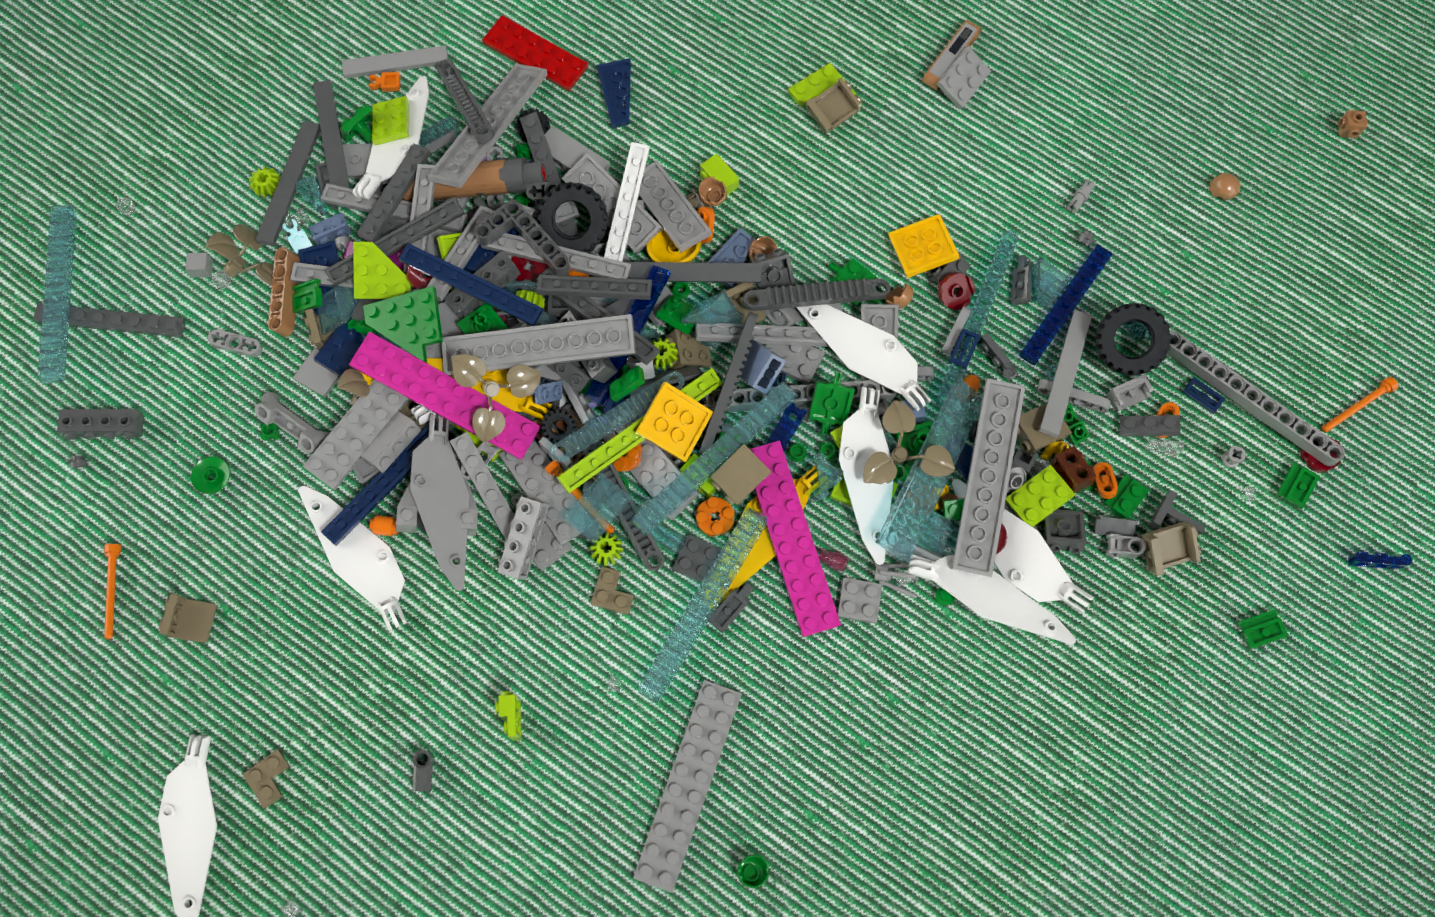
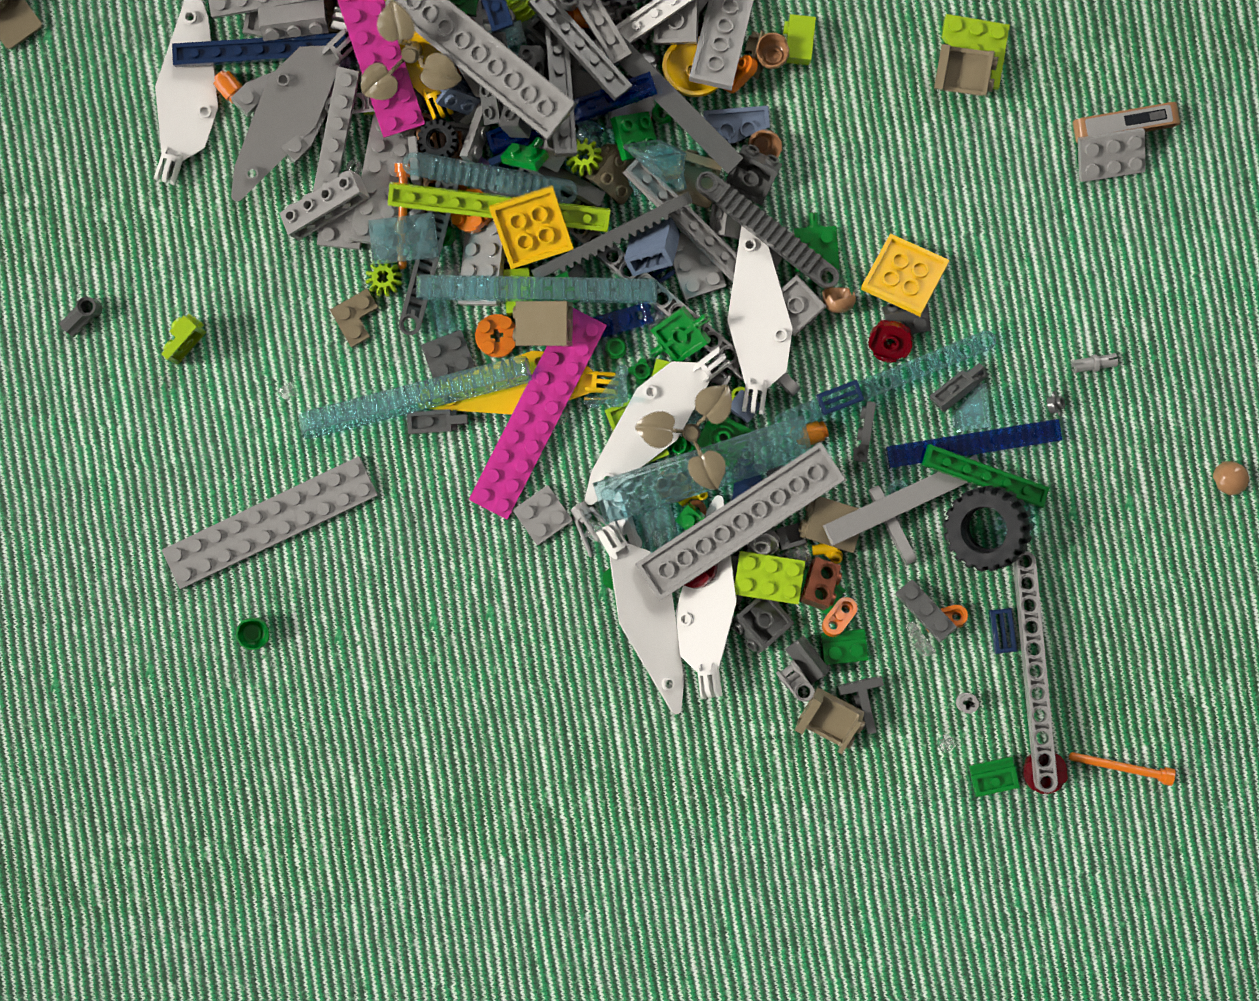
camera: 45 degrees right, 15 degrees up
clear pink cone [819,550,849,572] -> none
light grey beam [941,306,972,355] -> none
green slope [1064,404,1091,445] -> none
light grey hinge [1107,374,1153,412] -> none
green plate [1237,609,1289,650] -> none
clear blue plate [1348,551,1412,570] -> none
none -> green tile [921,444,1050,508]

